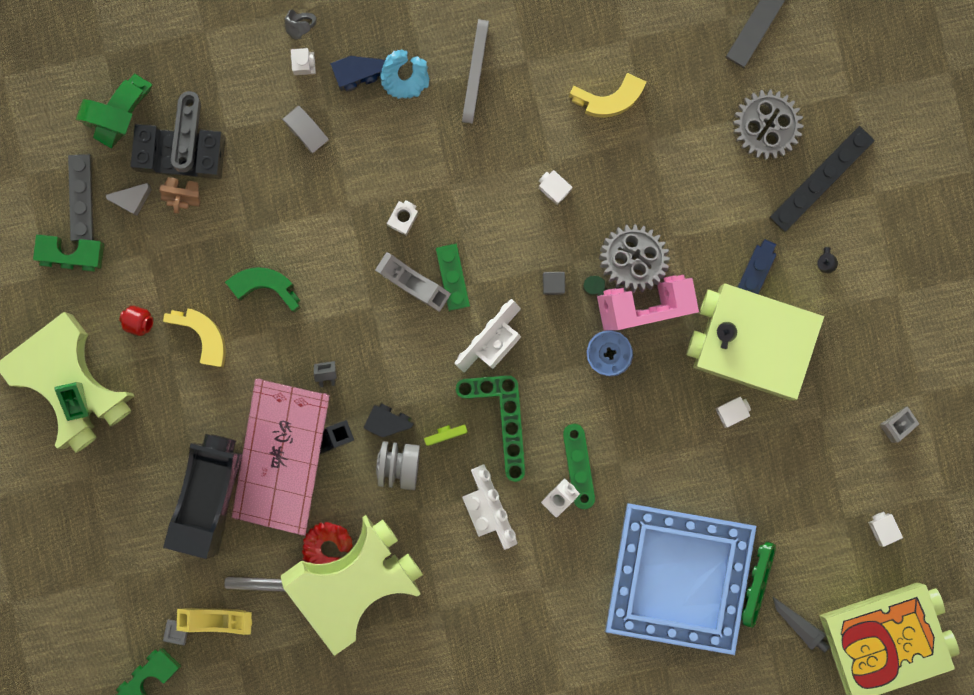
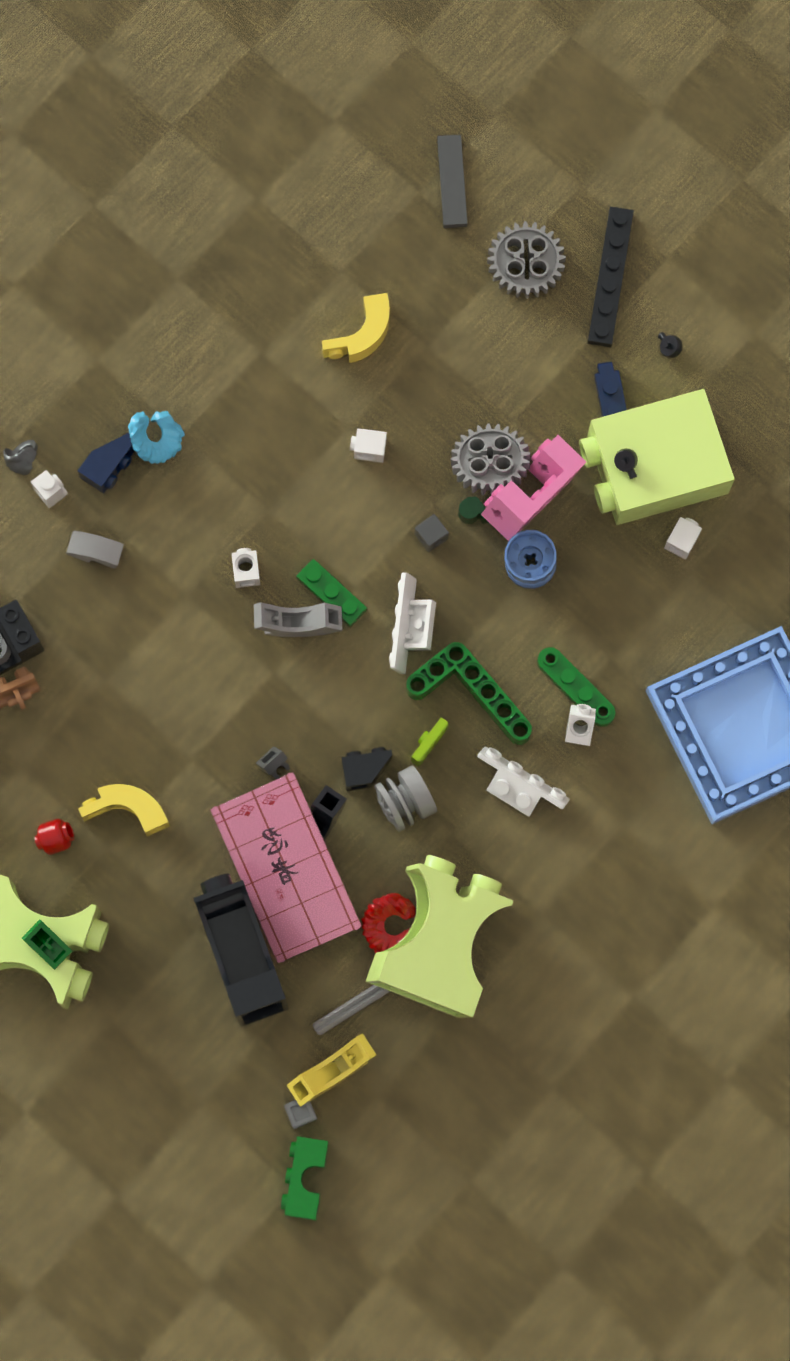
camera: 35 degrees left, 10 degrees down
green arch [225,267,301,313] -> none
light grey beam [462,19,489,124] -> none

